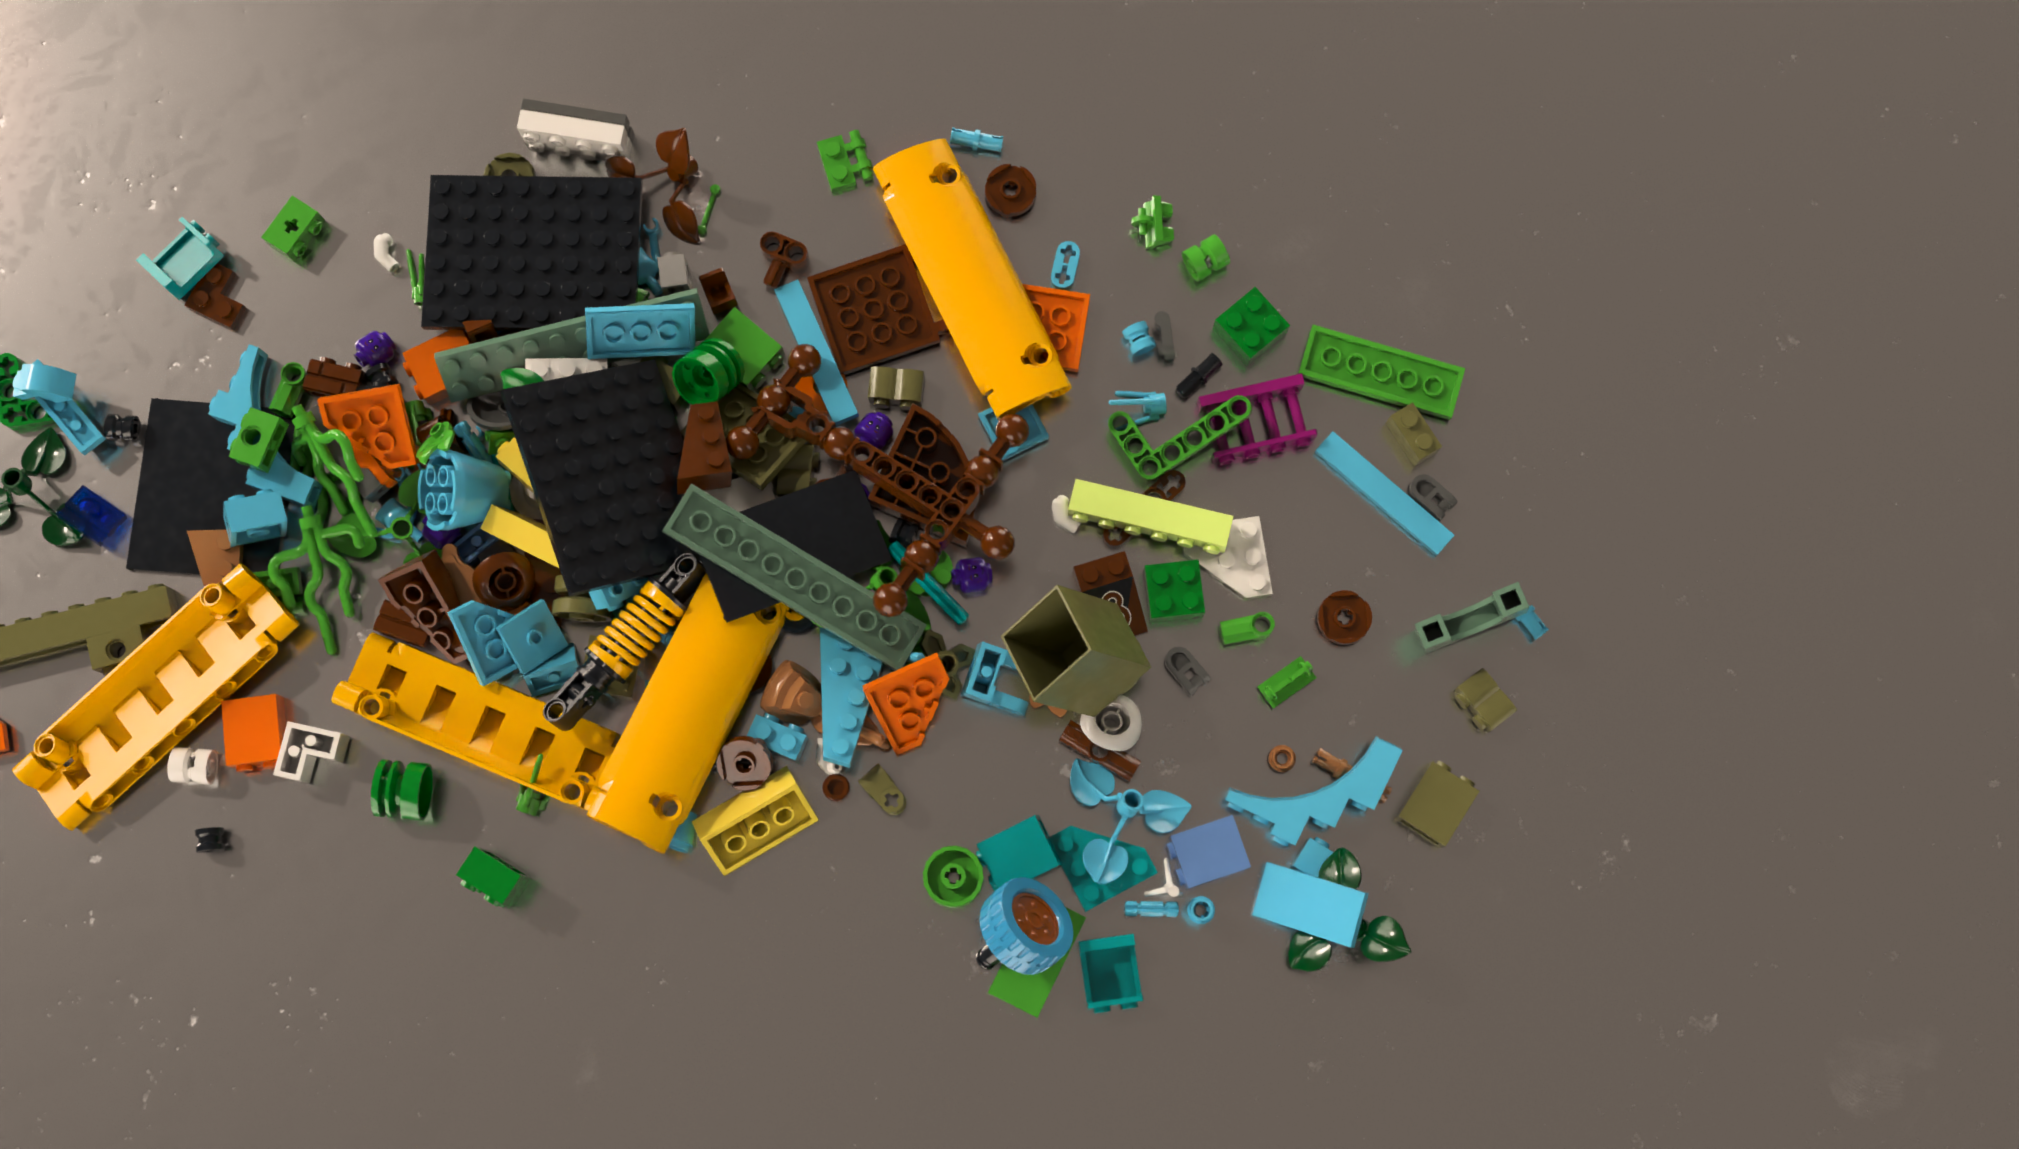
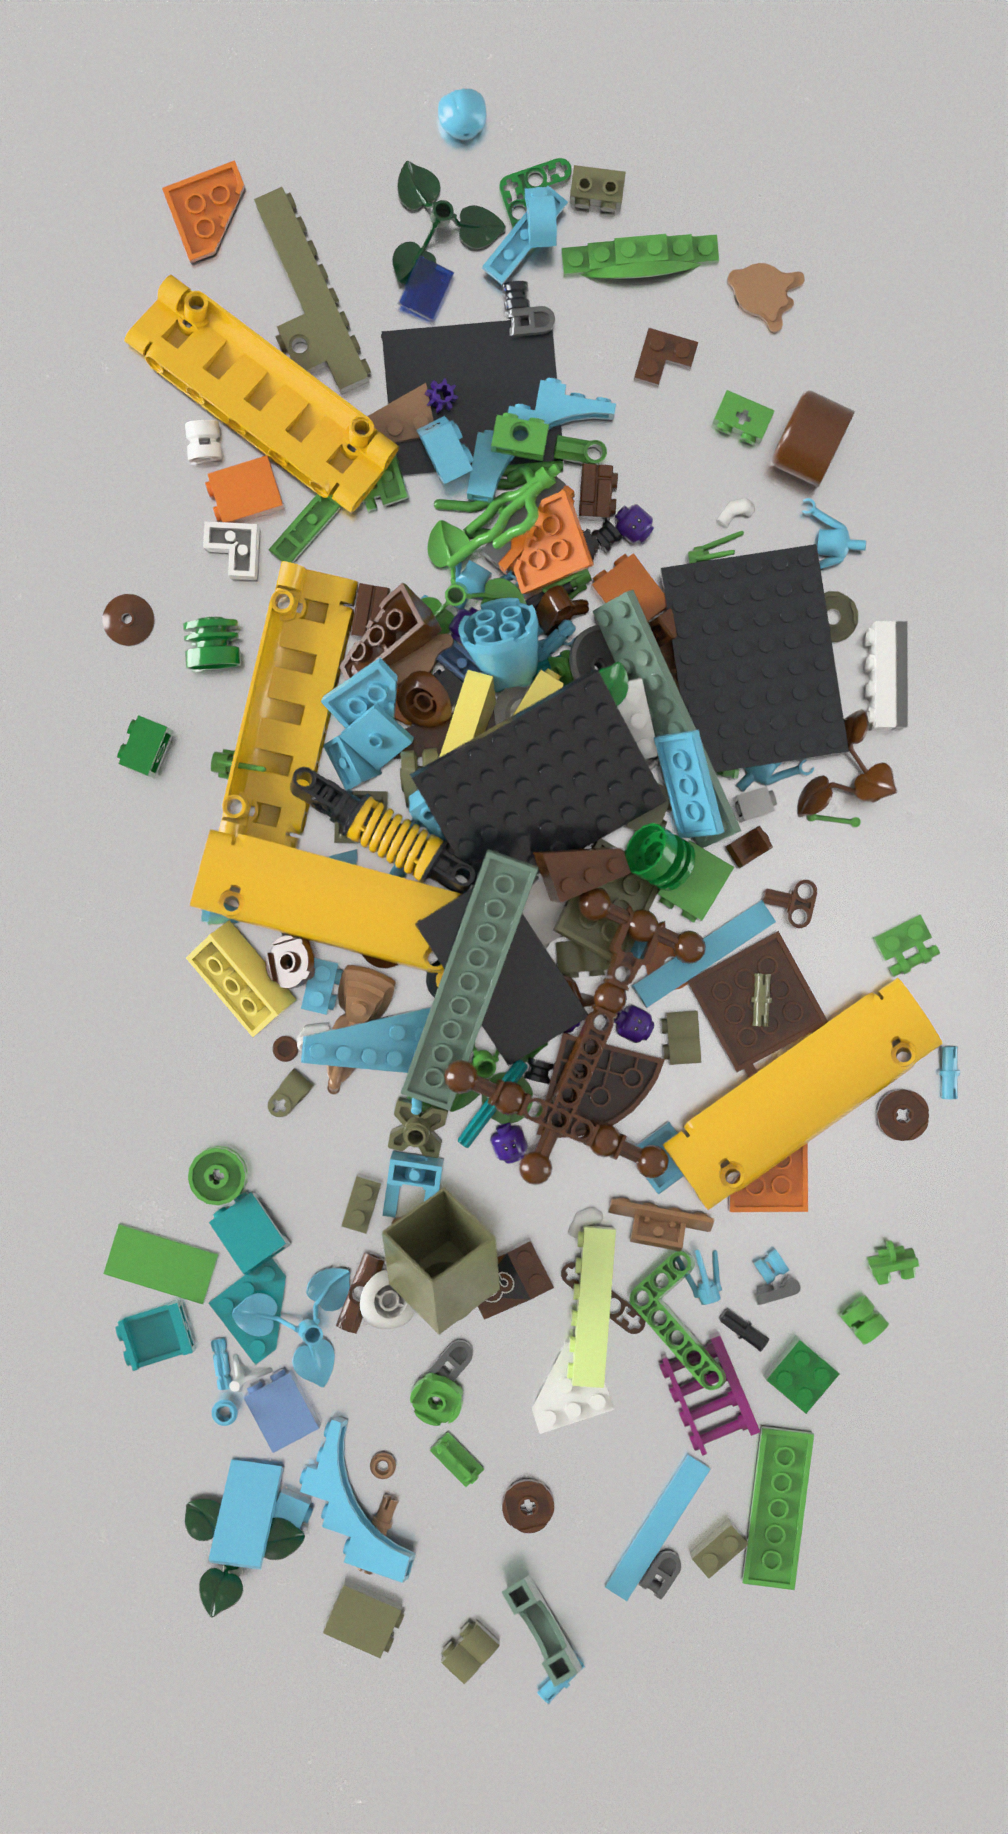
camera: 80 degrees right, 10 degrees up
panel [136,217,224,300] -> none
black wheel [195,827,225,853] -> none
bright green plant [268,505,365,655] -> none
bright green plate [416,421,455,465] -> none
orange plate [862,652,949,756] -> none
dark azure wheel [976,877,1073,975] -> none
medium azure beam [1051,241,1080,291] -> none
green brick [1143,559,1205,624] -> none
bright green piece [1220,612,1275,645] -> none
none -> reddish brown dish [102,594,155,646]
none -> bright green plate [268,494,342,563]
none -> olive brick [341,1174,383,1234]
none -> bright green plate [410,1373,463,1426]
none -> dark purple gear [424,378,458,413]
none -> dark grey plate [507,306,555,338]
none -> bright green piece [561,234,719,279]
none -> olive brick [569,165,626,212]
none -> medium nougat bracket [608,1198,714,1251]
none -> medium nougat tile [727,263,805,333]
none -> olive pin [751,973,772,1027]
none -> reddish brown piece [772,390,855,487]
none -> medium azure piece [802,498,866,569]

